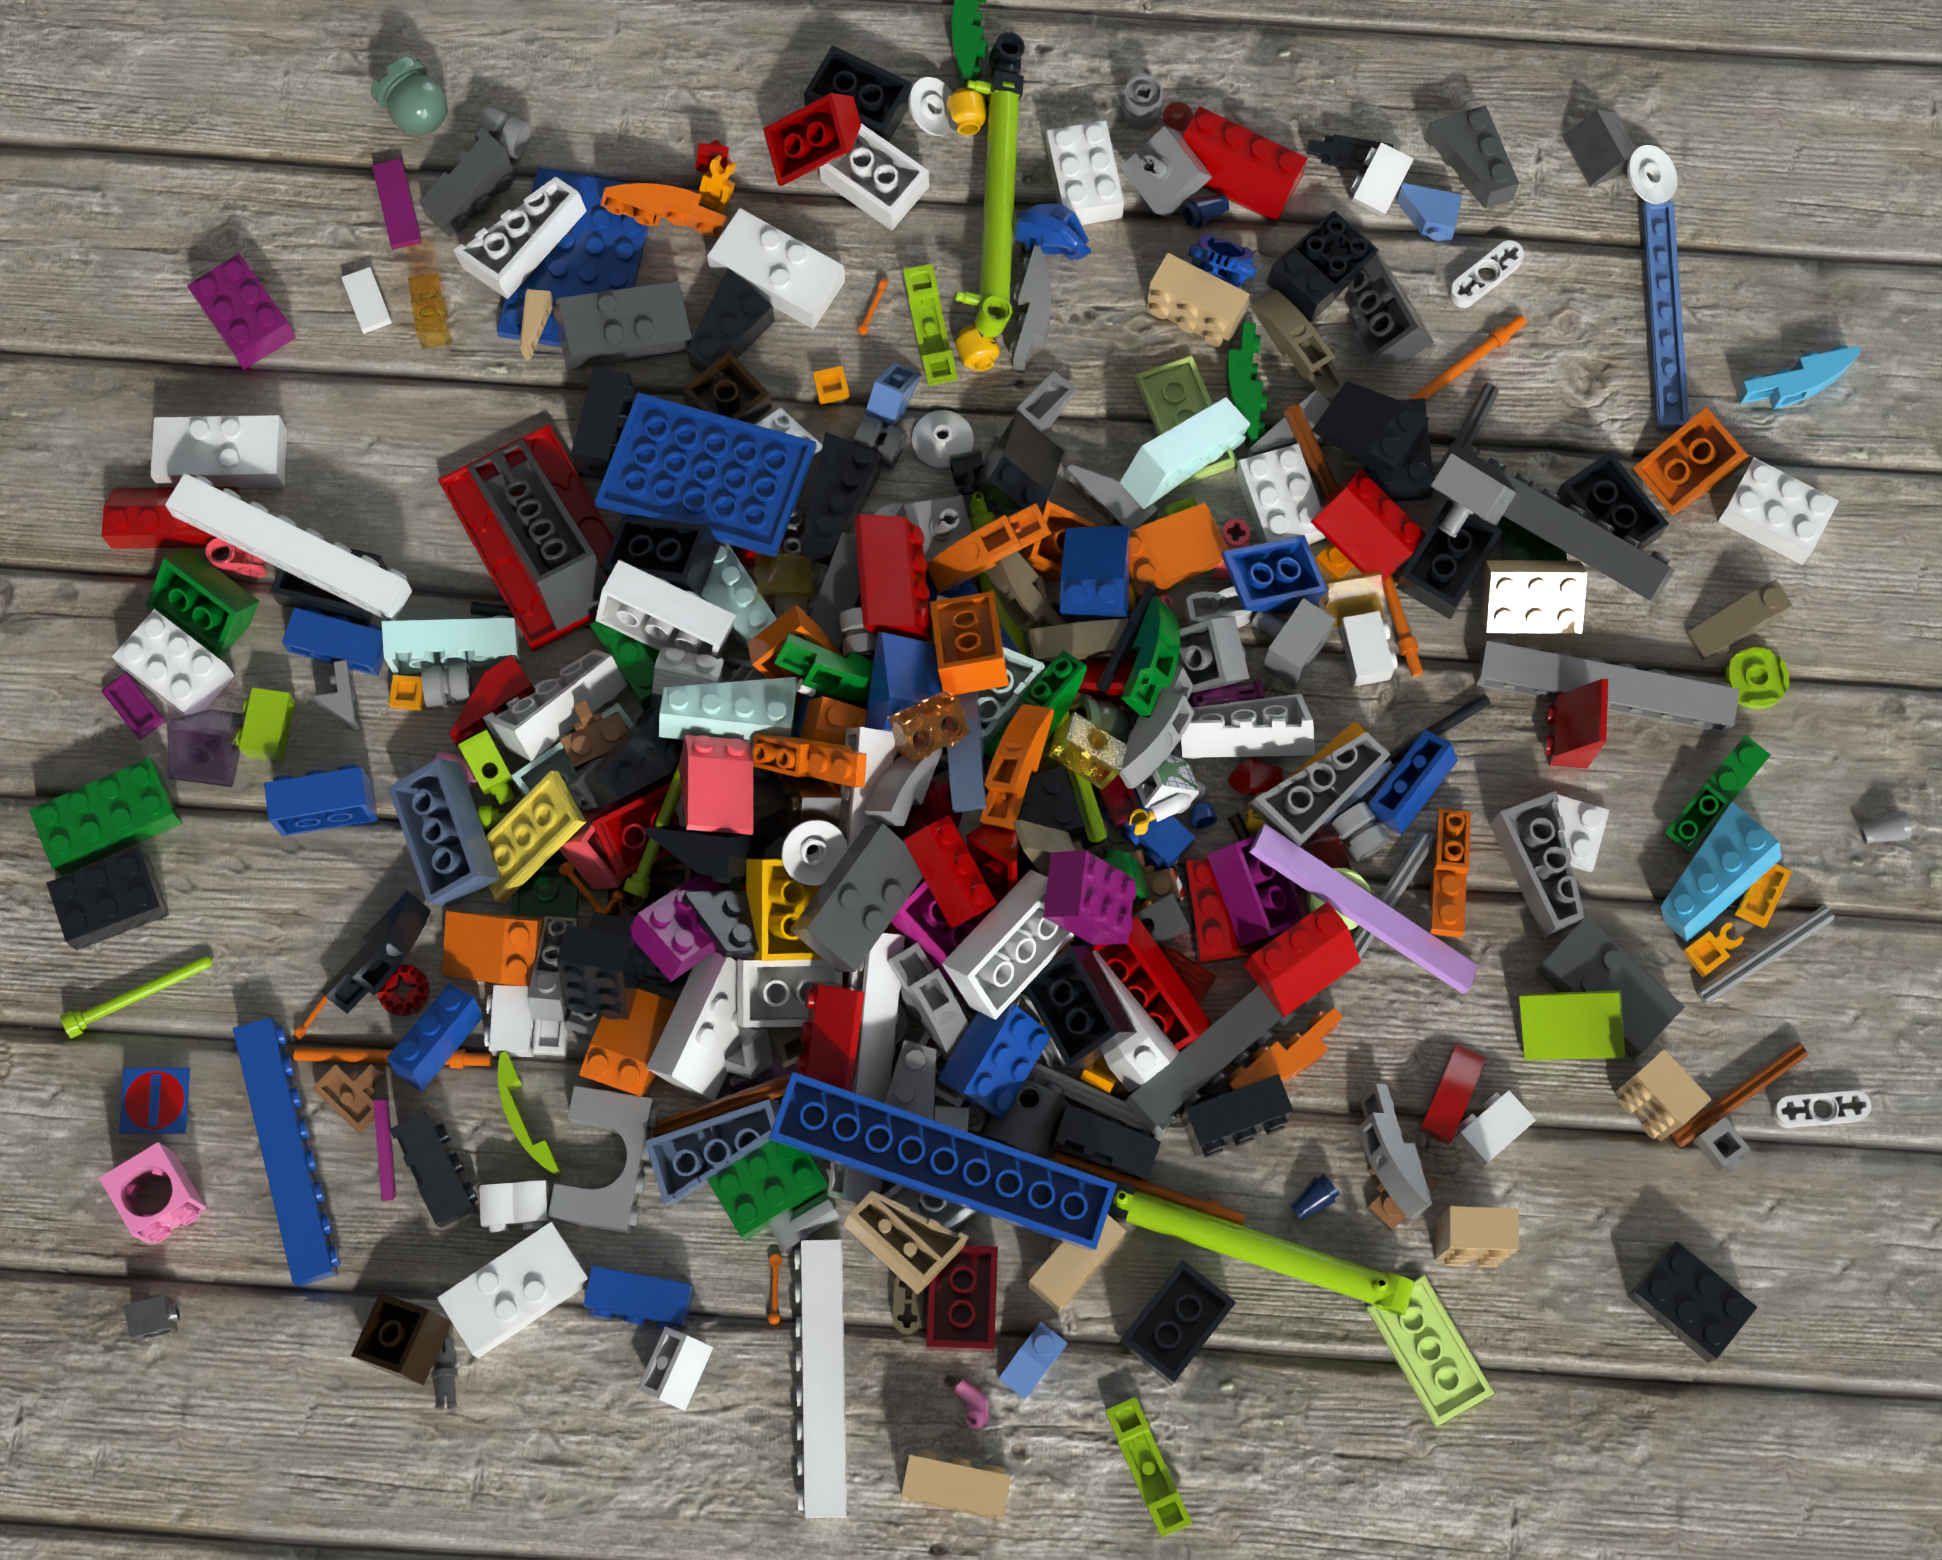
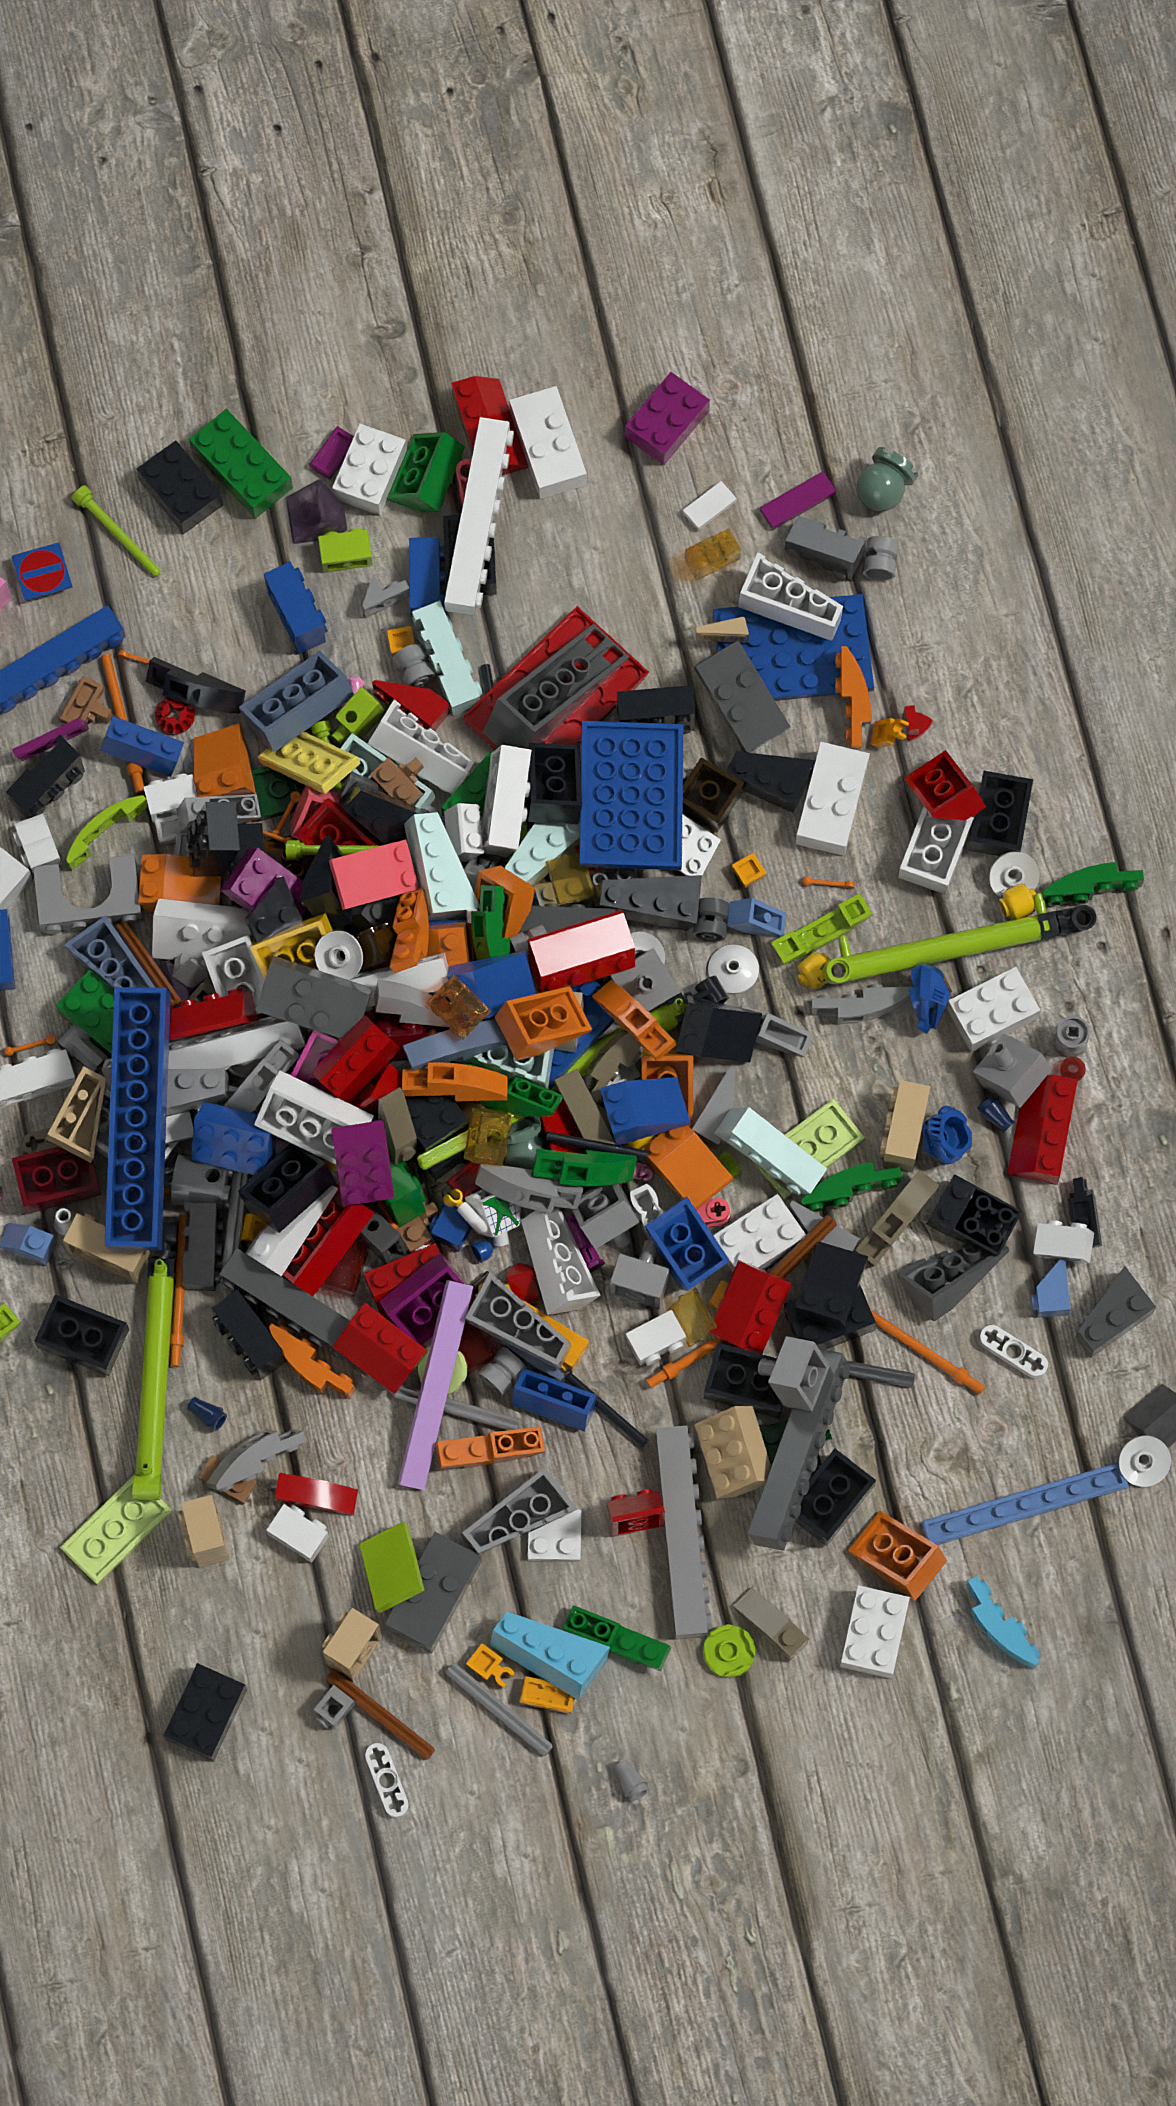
camera: 75 degrees right, 0 degrees up
none -> white cone [53,1208,76,1235]

